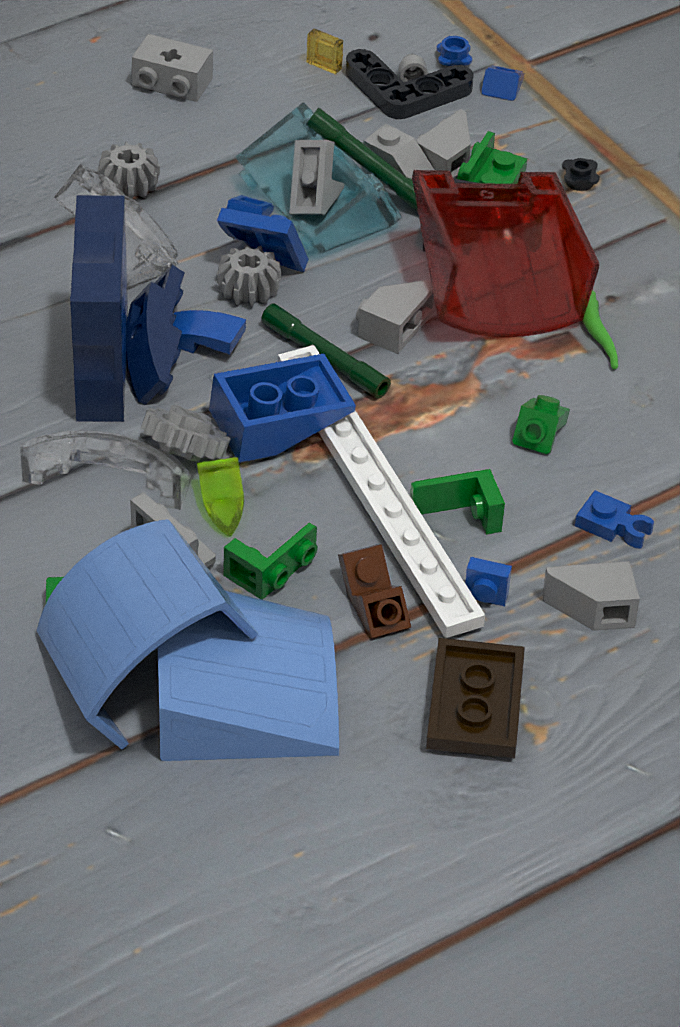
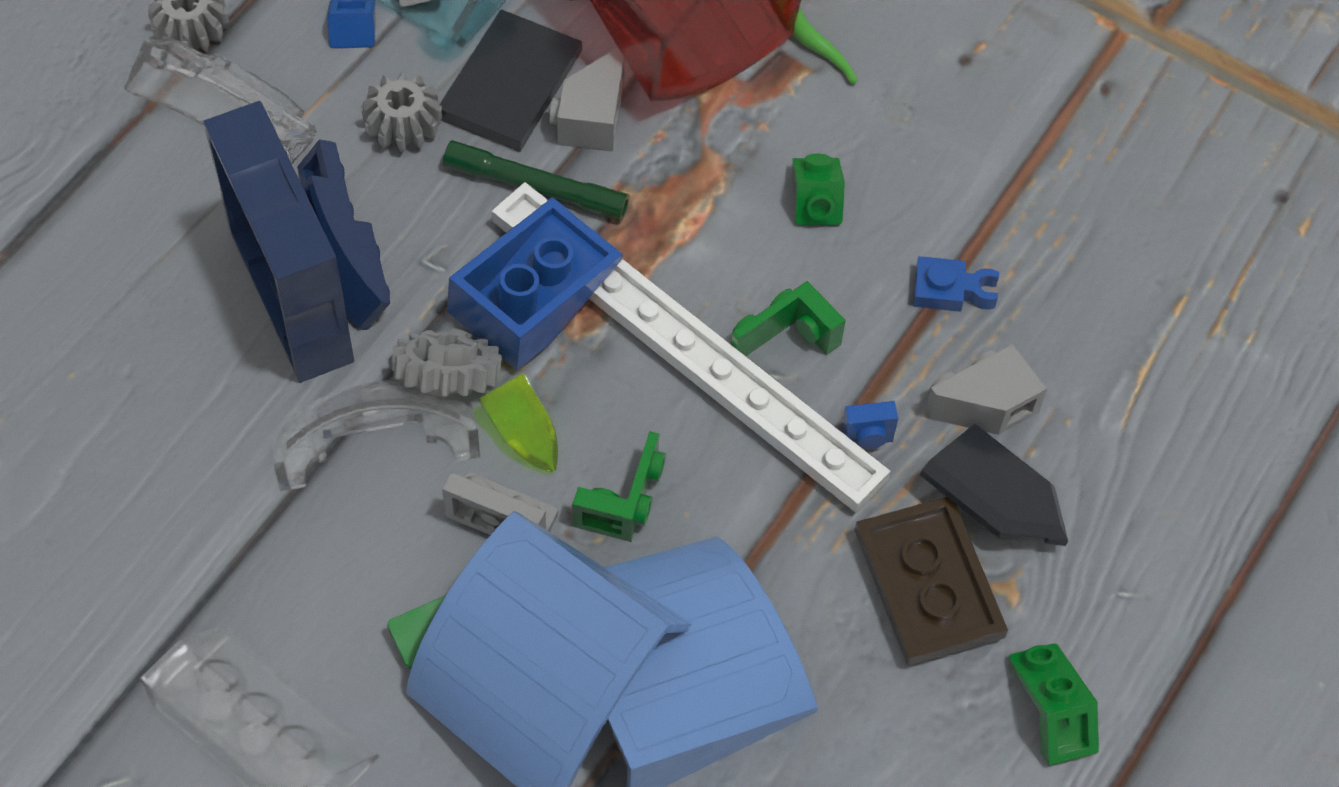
camera: 25 degrees left, 15 degrees up
blue slope [173,310,246,355] -> none
blue plate [217,208,309,272] -> none
reddish brown slope [338,544,411,638] -> none
none -> black tile [440,9,582,152]
none -> black tile [920,424,1068,546]
none -> green bracket [1009,643,1099,766]

